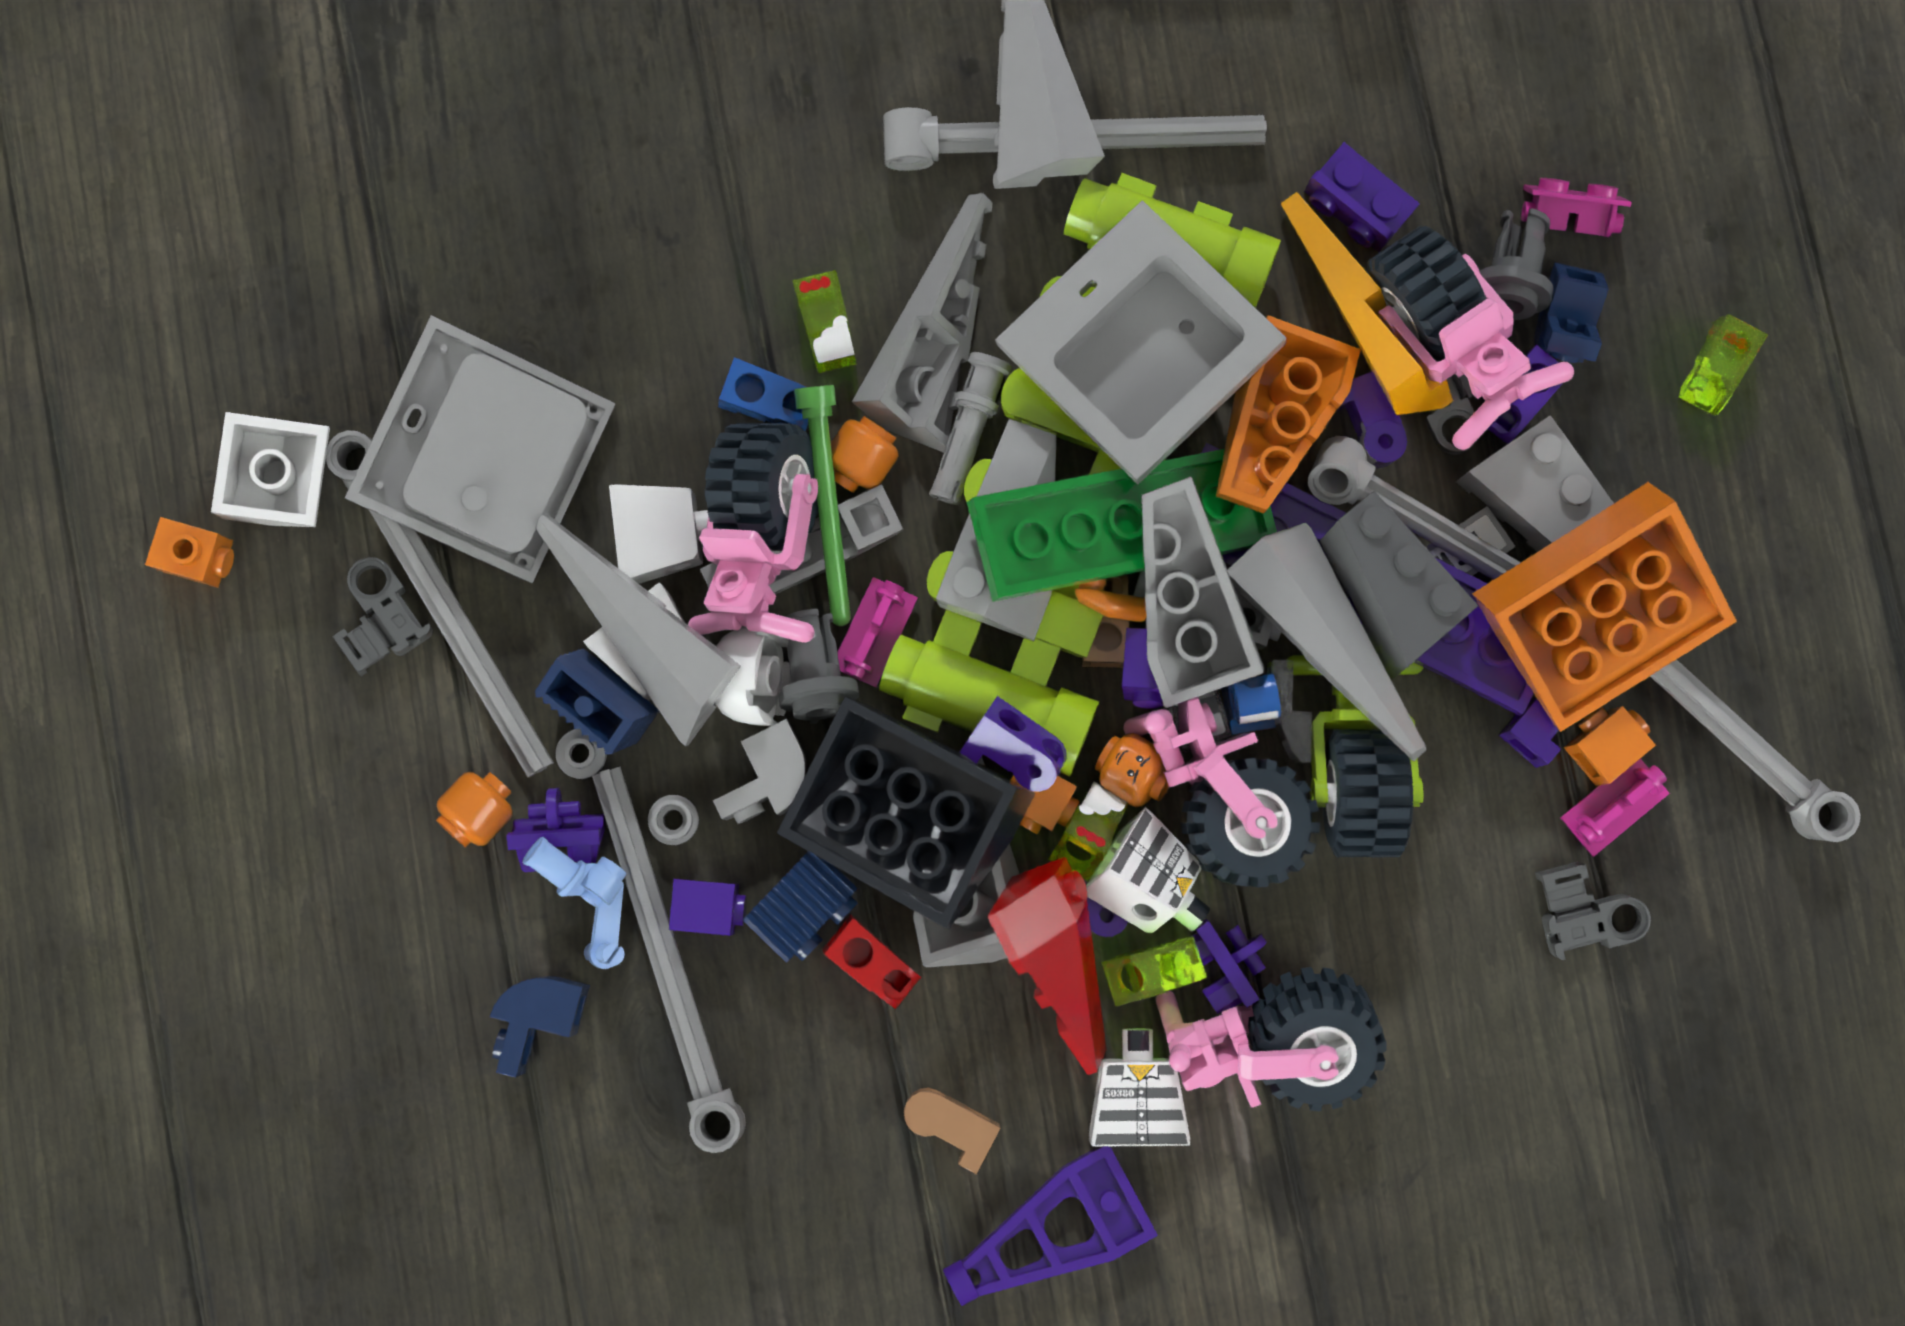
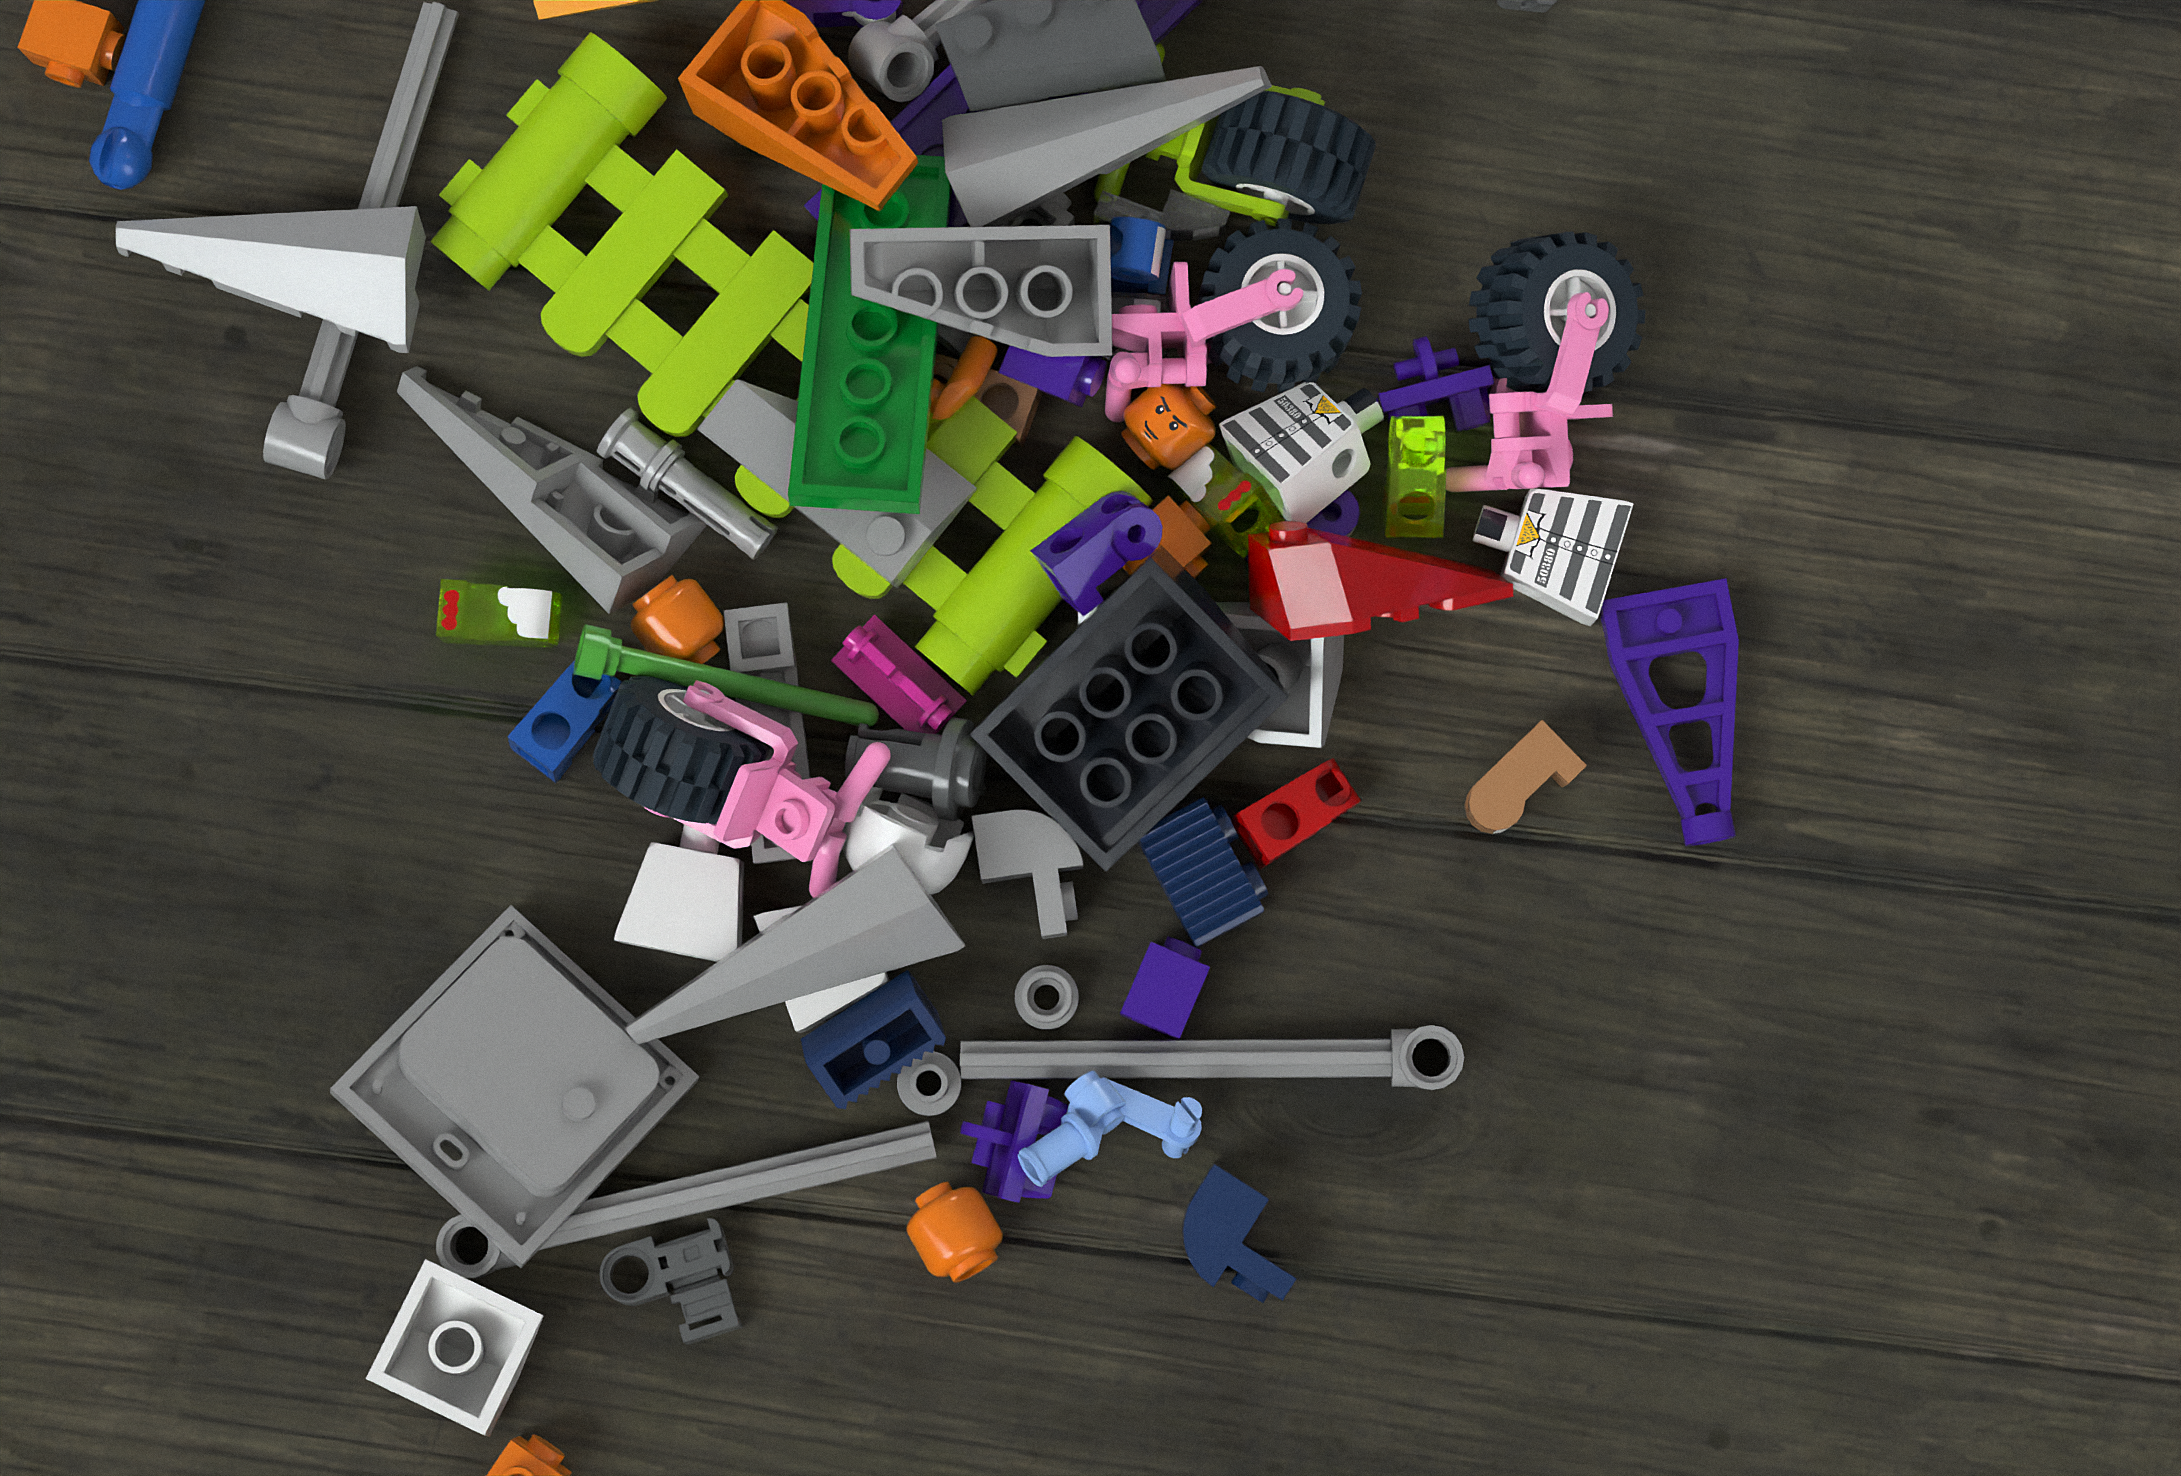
camera: 70 degrees left, 0 degrees up
light grey piece [995,200,1286,485] -> none

